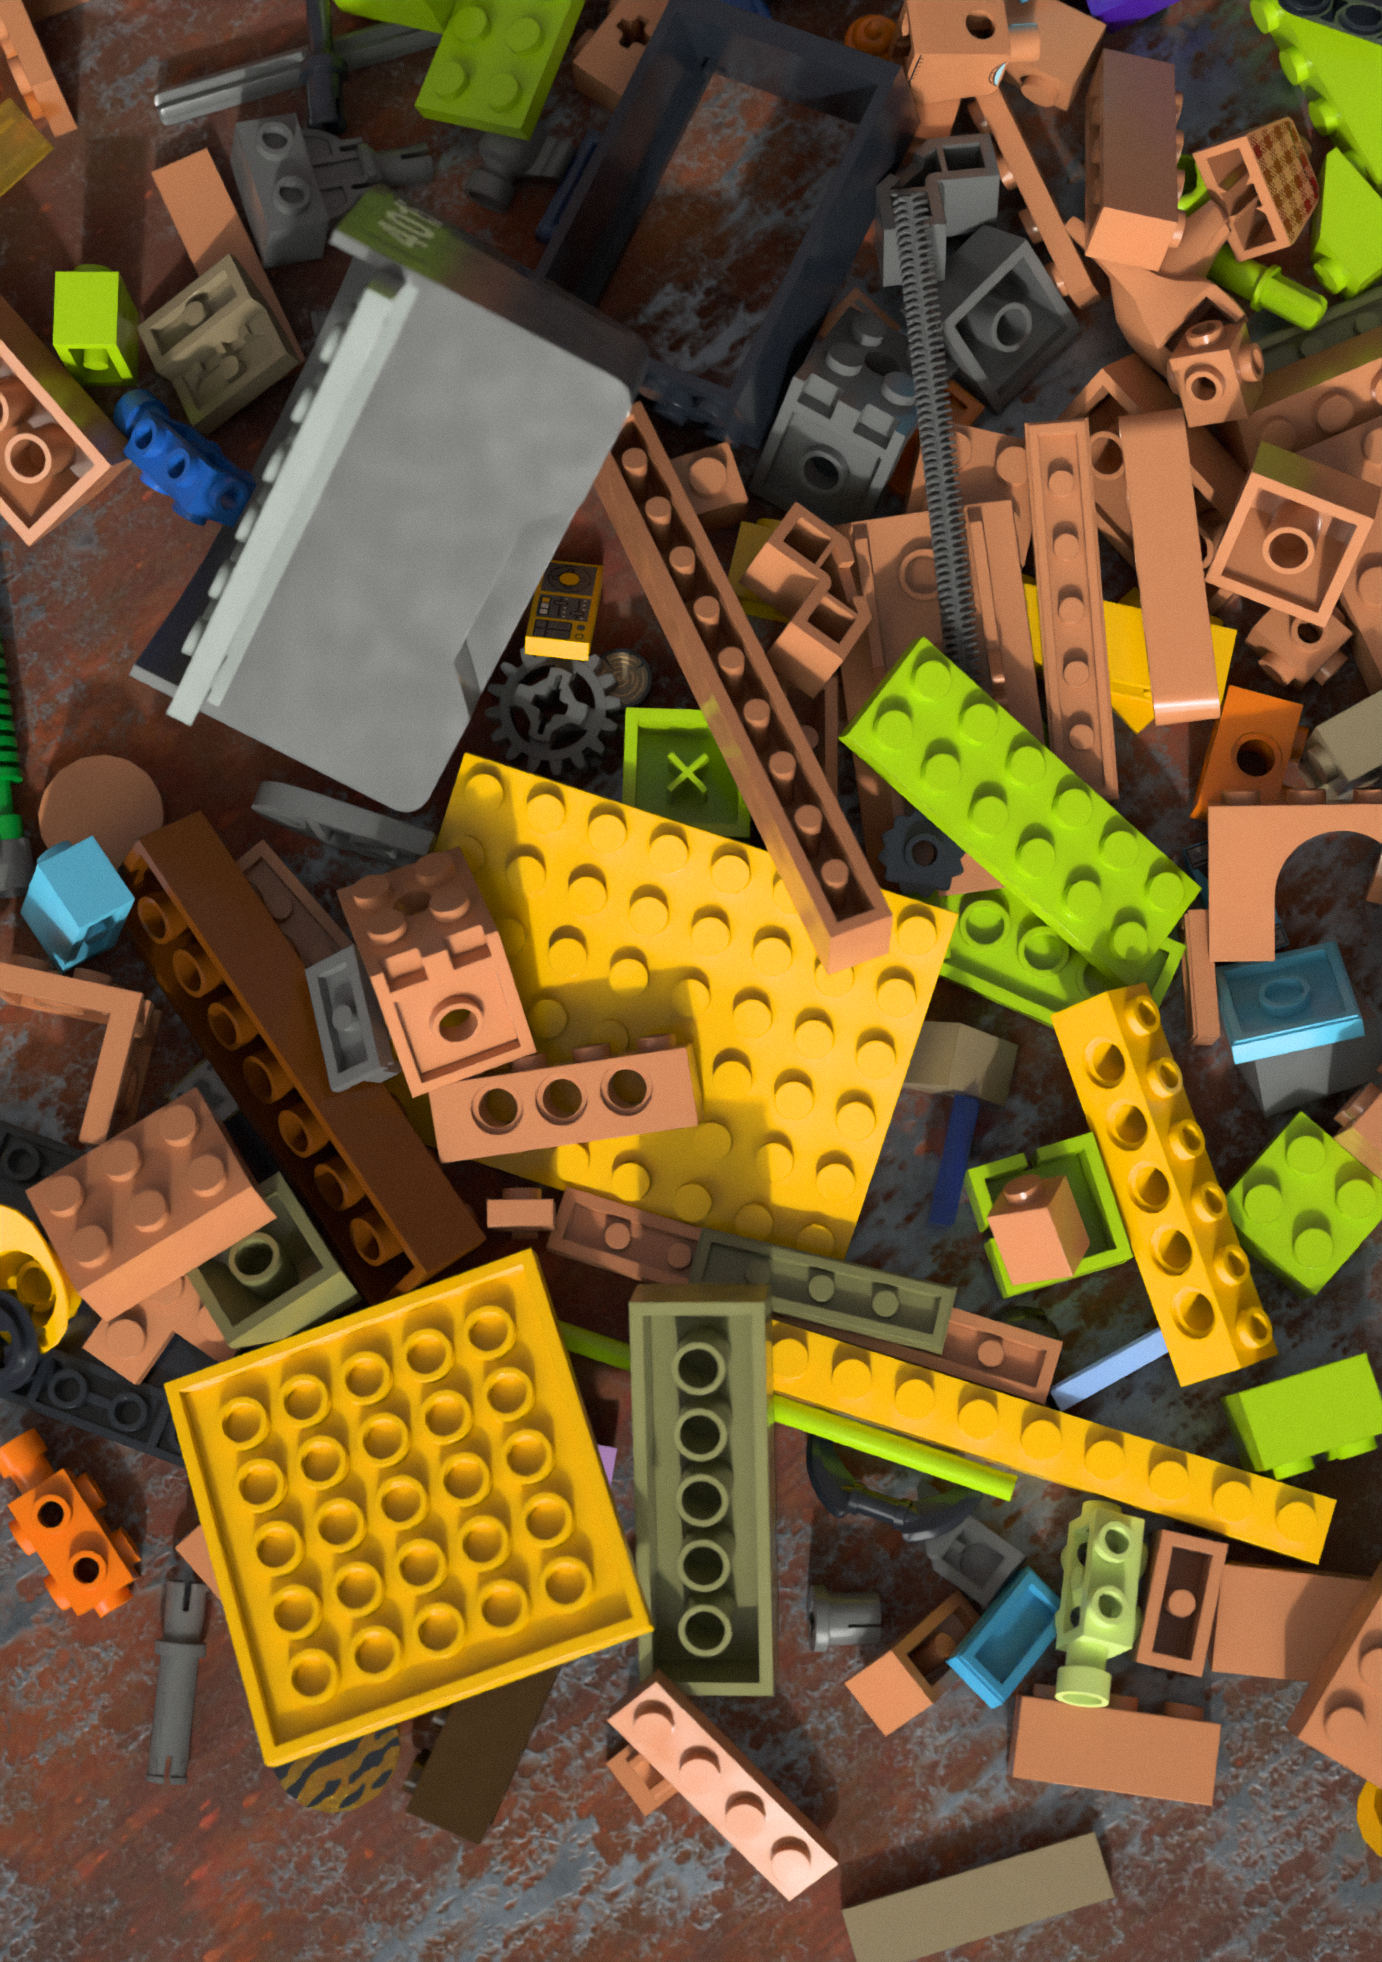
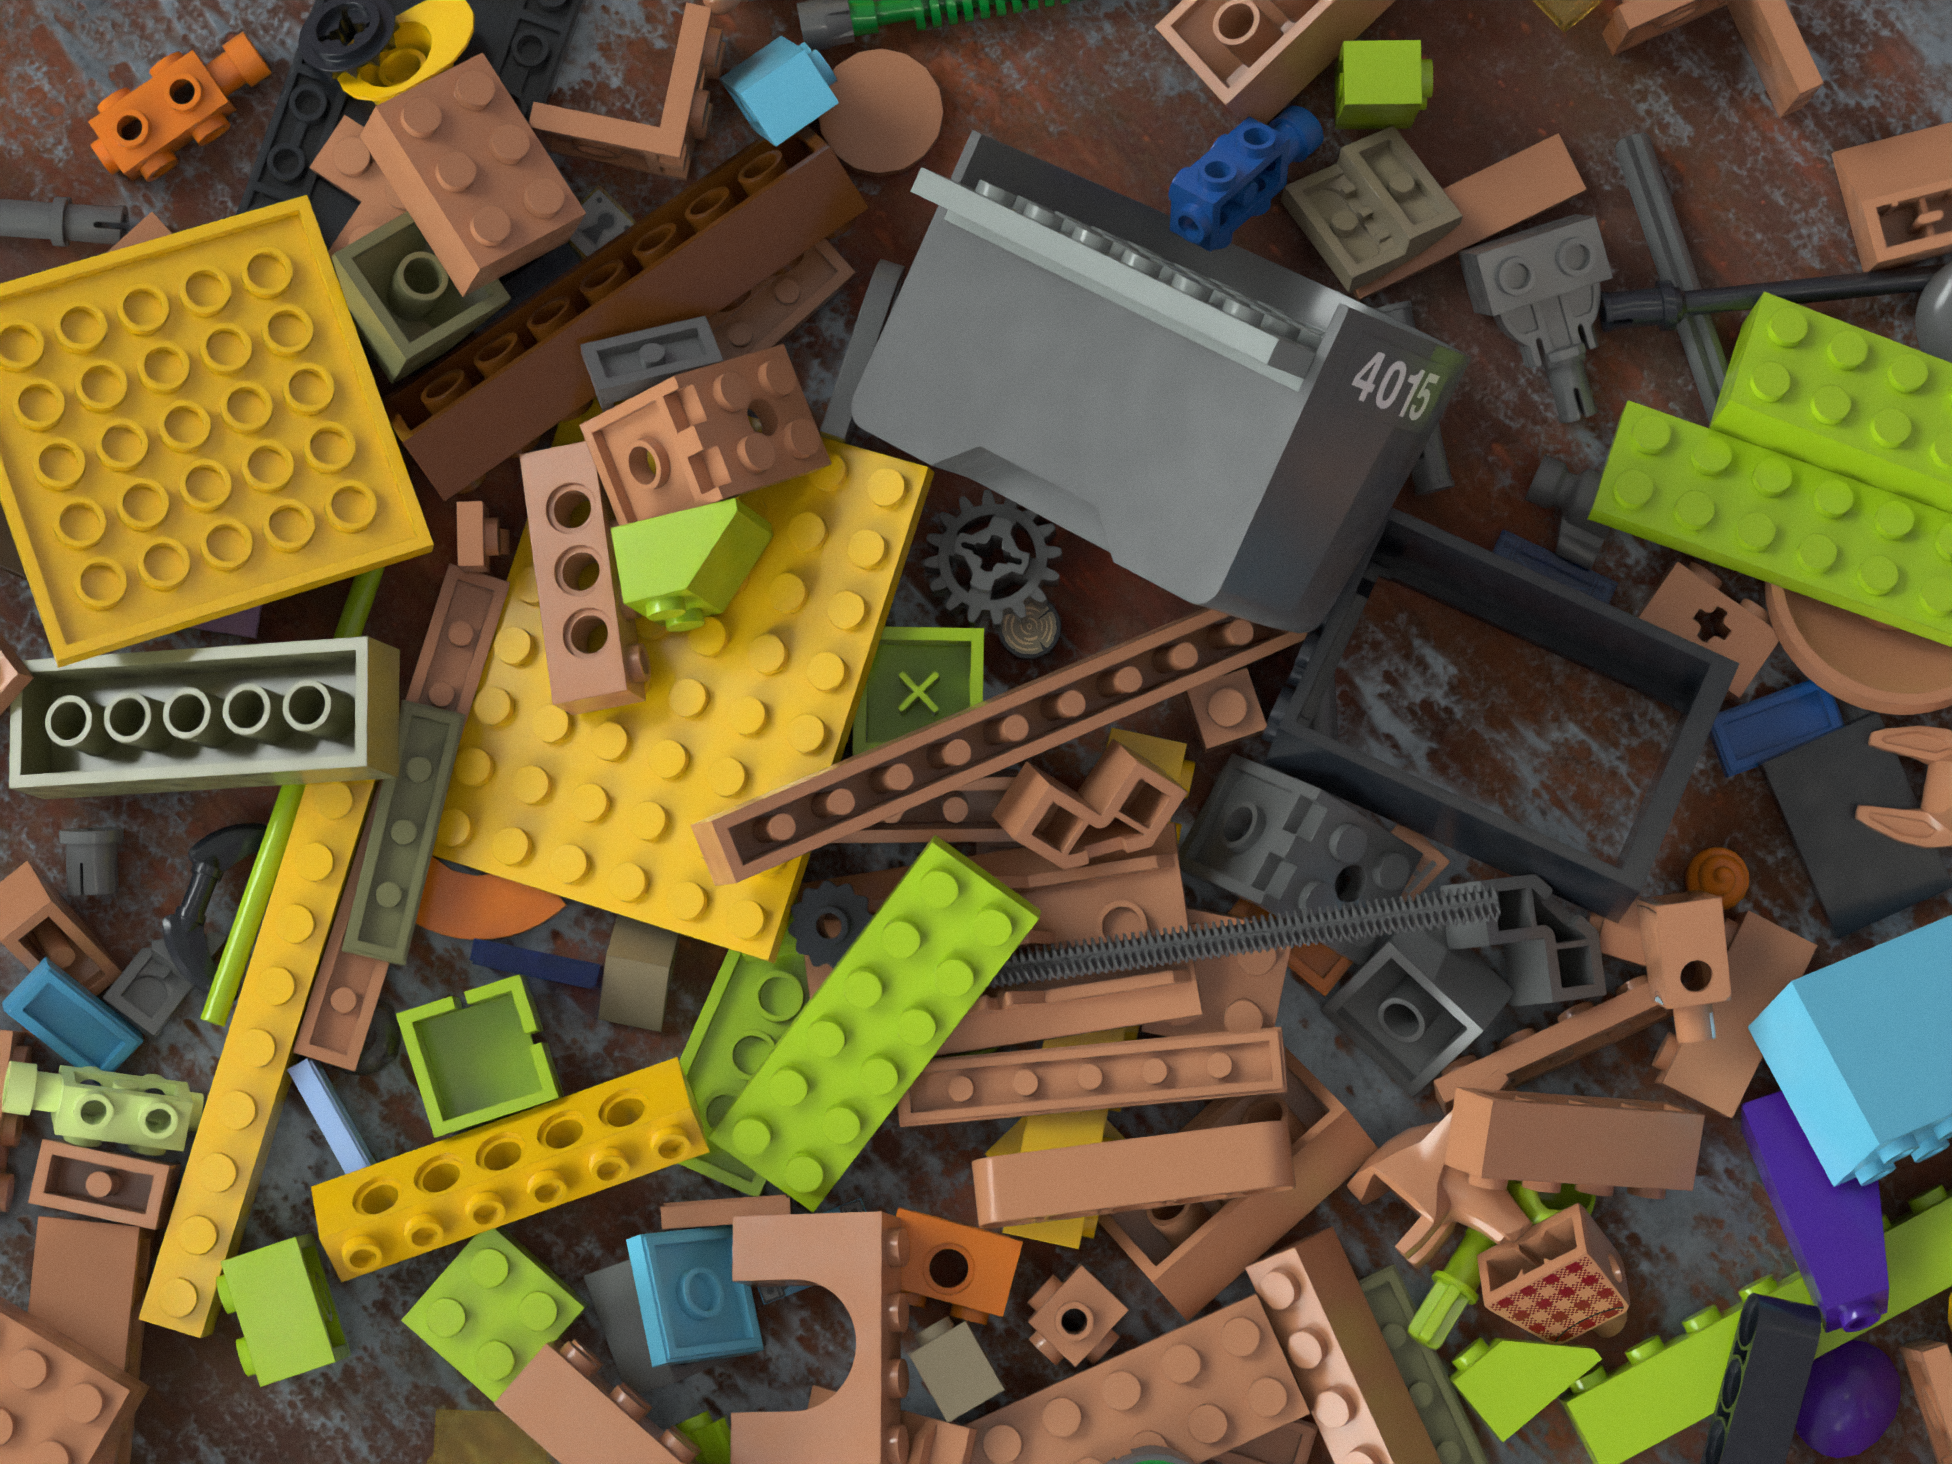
camera: 85 degrees right, 5 degrees up
tile [525,560,604,661] -> none
brick [987,1174,1090,1285] -> none
nougat brick [1167,320,1264,428] -> none
nougat slope [1205,441,1382,628] -> none
none -> orange tile [416,856,568,940]
none -> lime slope [611,498,773,632]

